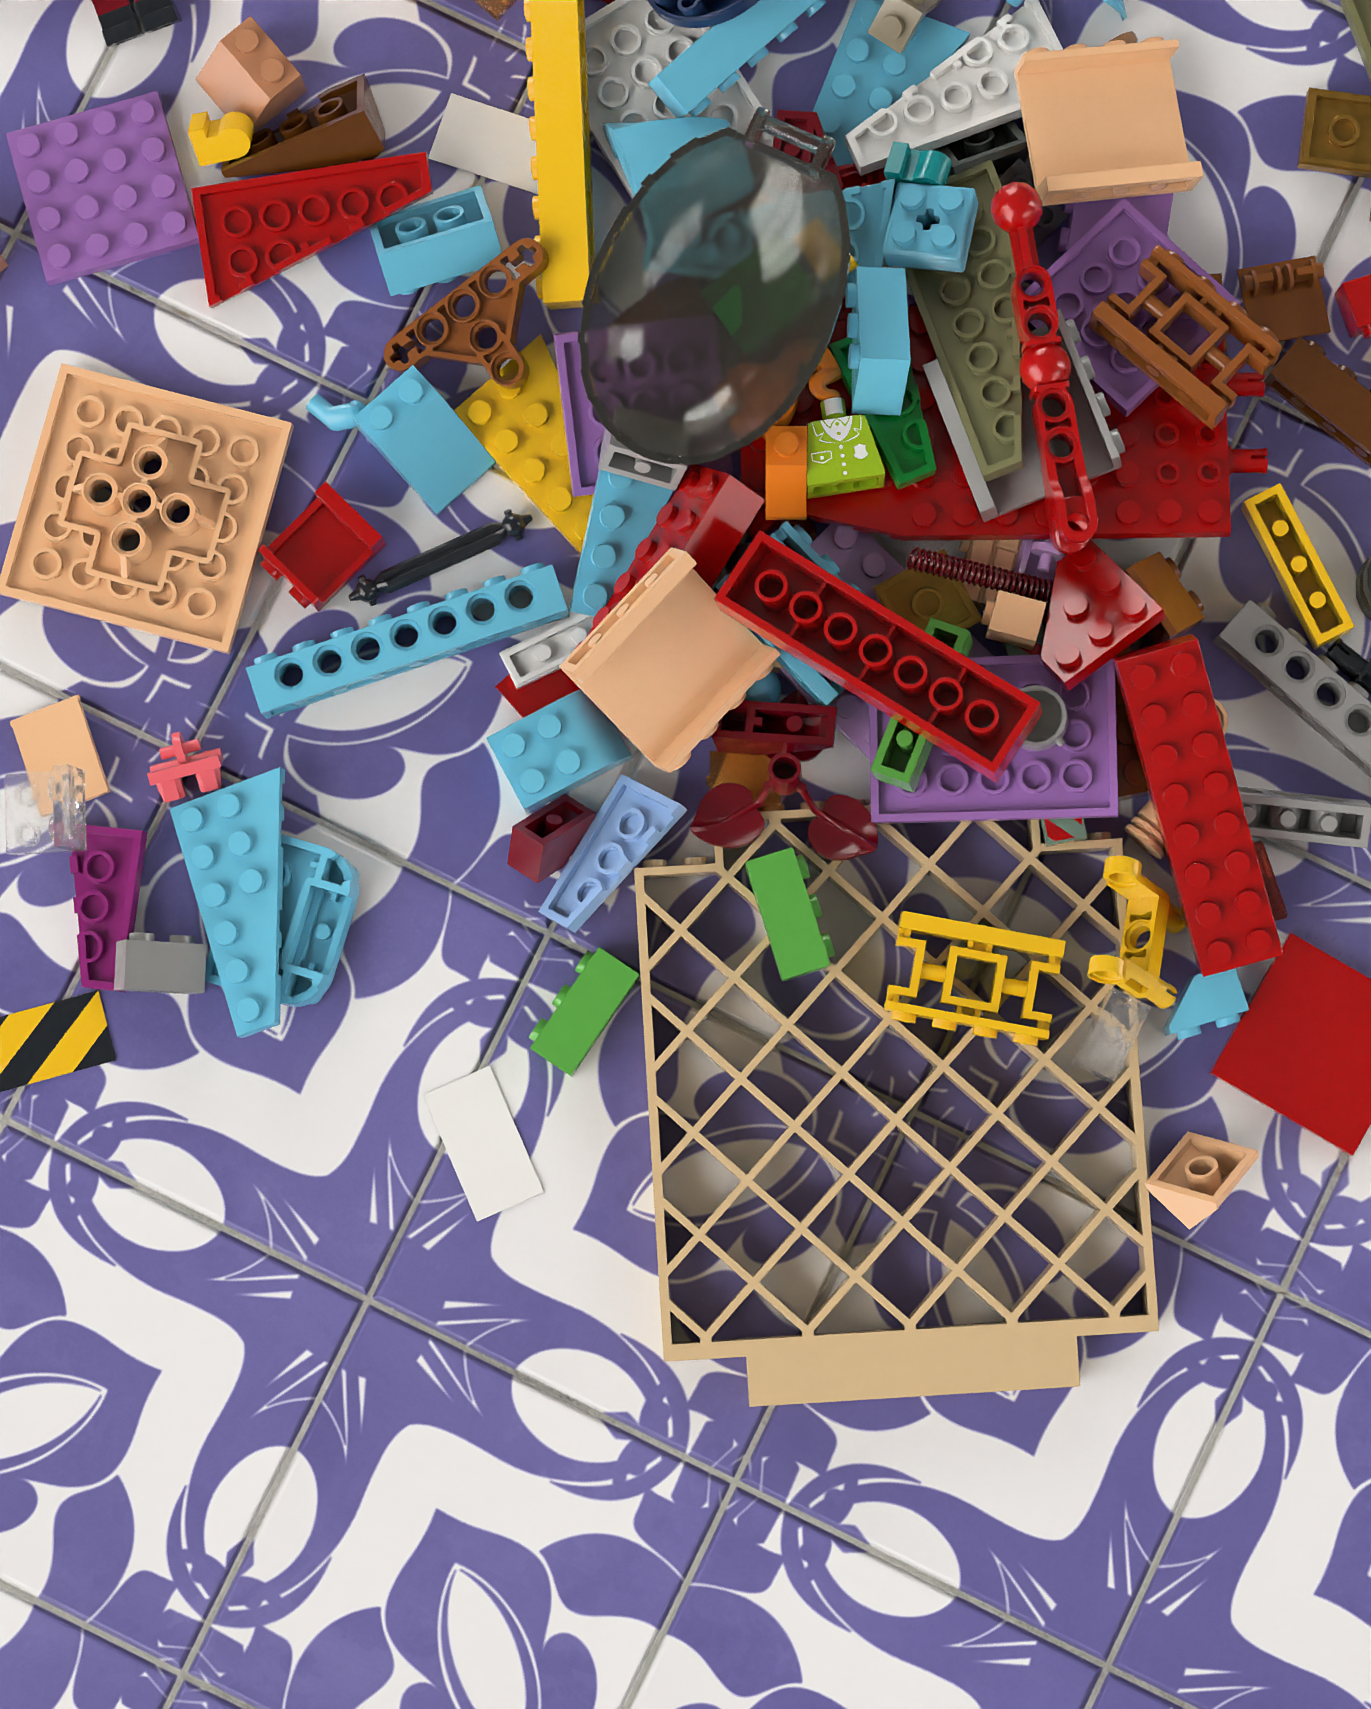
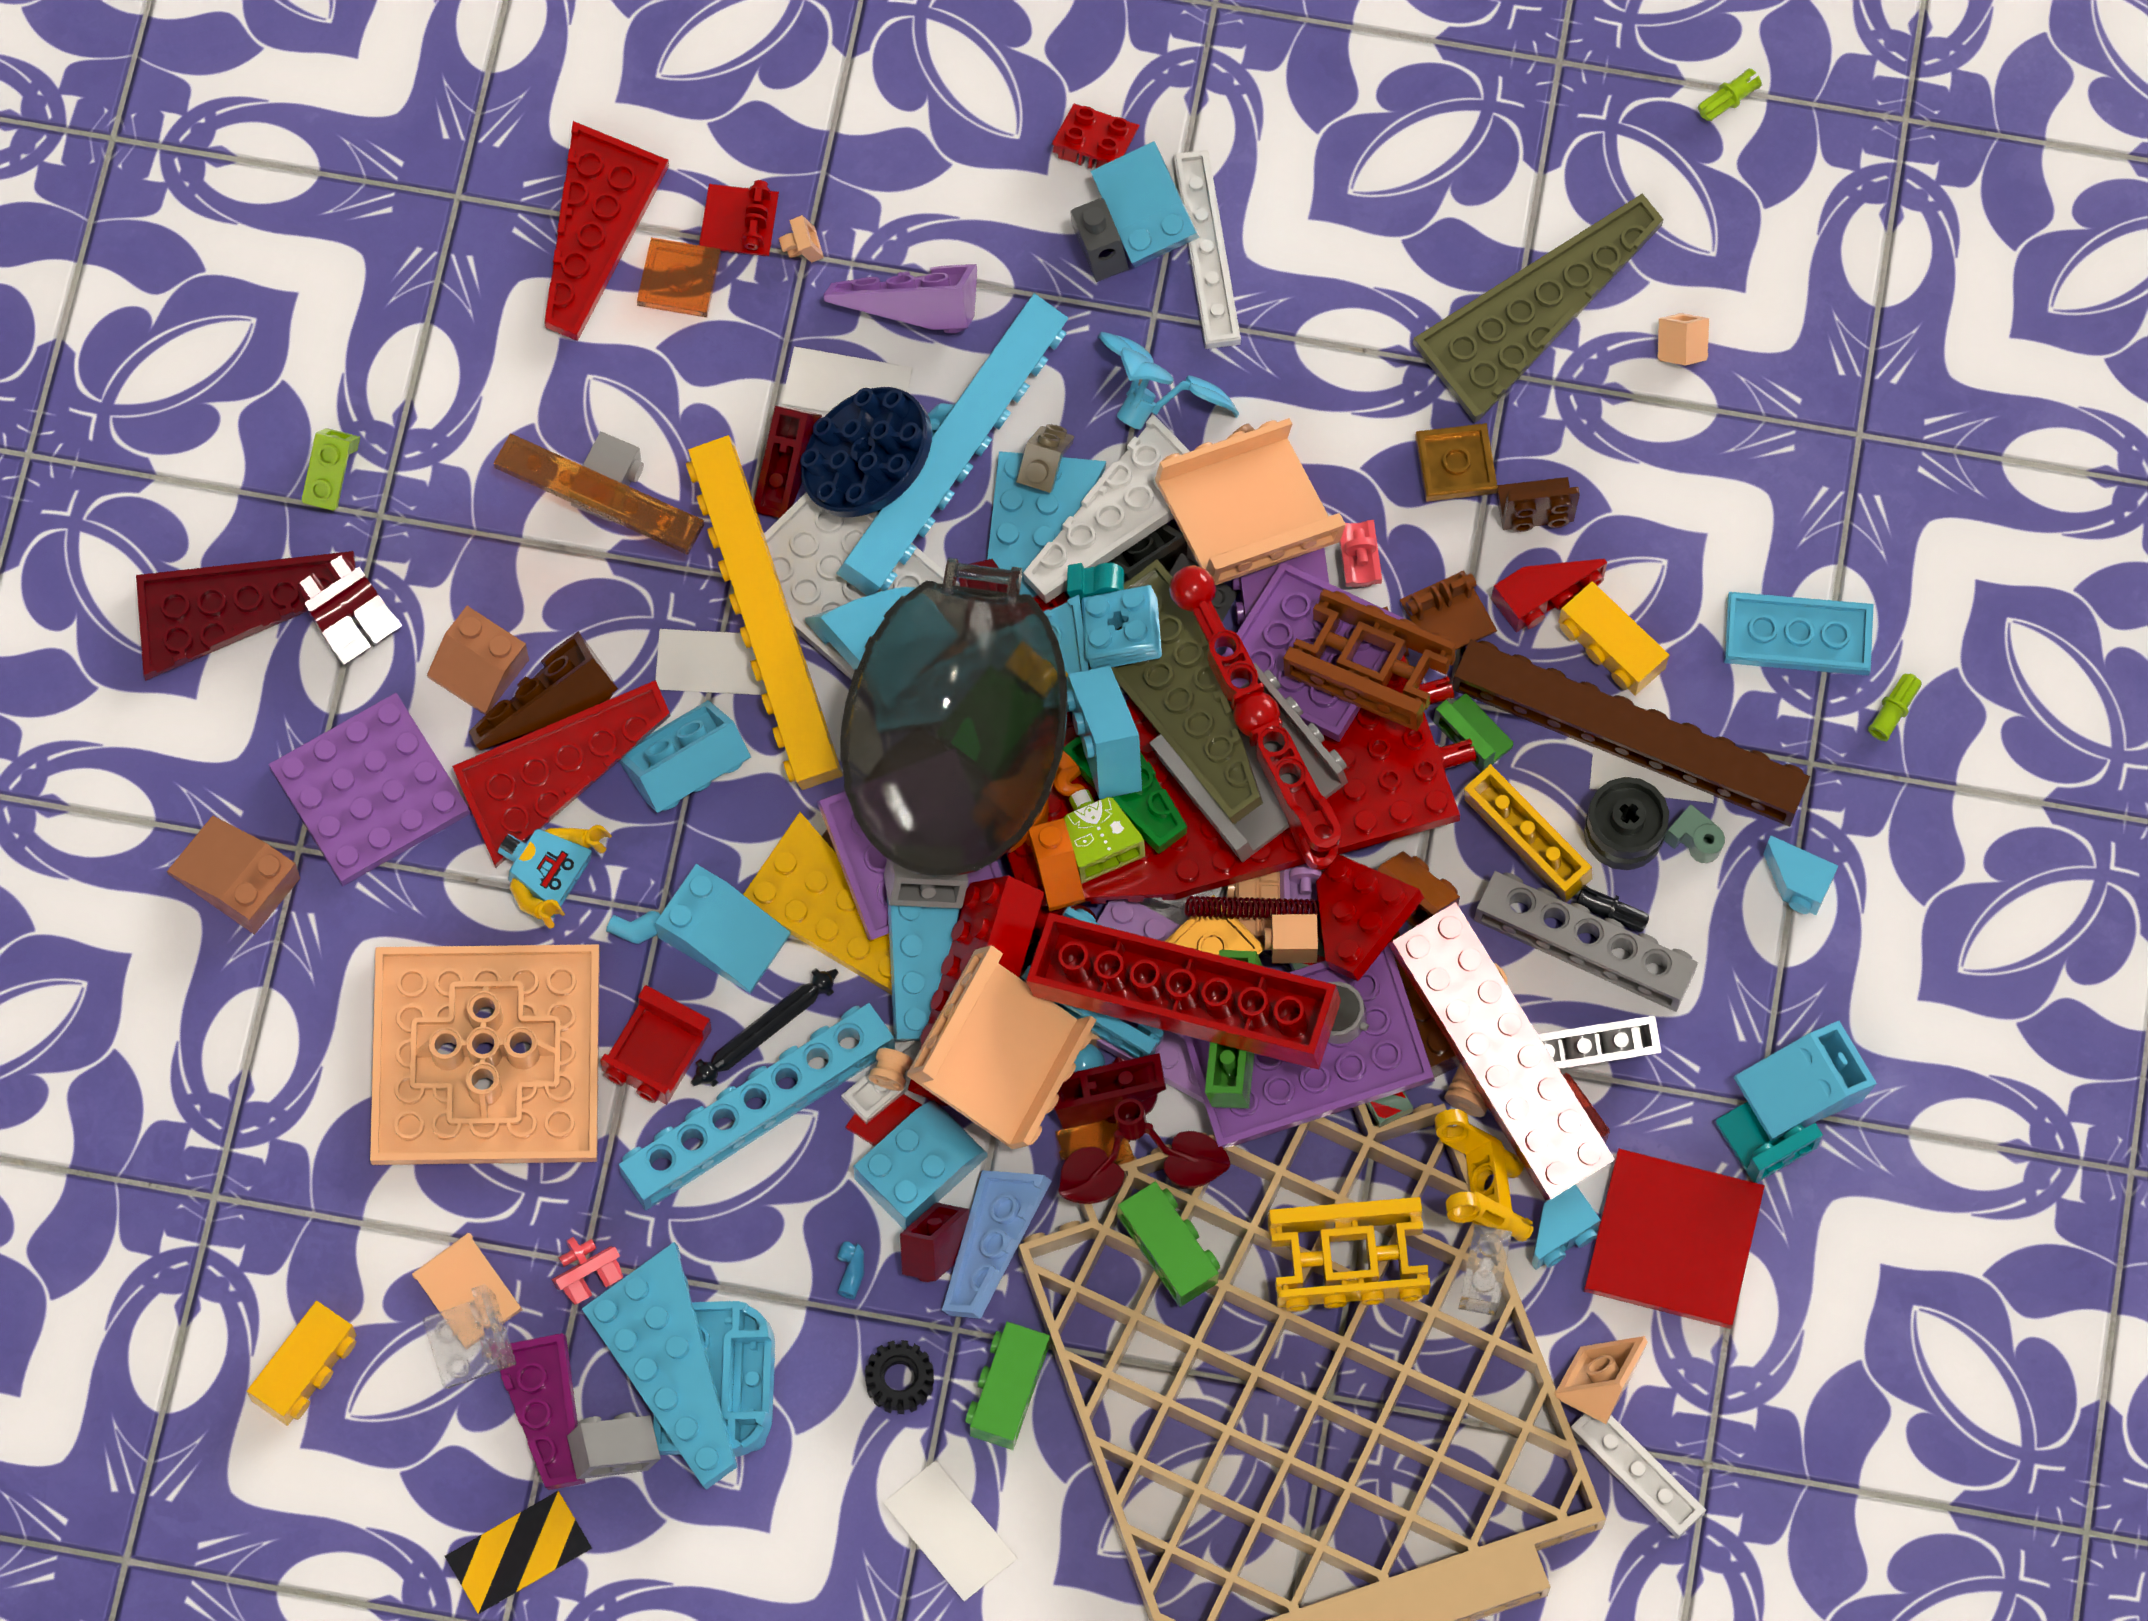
camera: 20 degrees left, 15 degrees down
yellow leg [188,111,254,167] -> none
dark orange beam [384,238,549,389] -> none
none -> torso [498,825,612,929]
none -> dark azure arm [837,1241,864,1299]
none -> black tyre [865,1340,934,1414]
none -> light nougat wheel [868,1048,913,1091]
none -> coral hips [1339,520,1382,588]
none -> bright green panel [1433,694,1513,772]
none -> white plate [1570,1414,1706,1539]

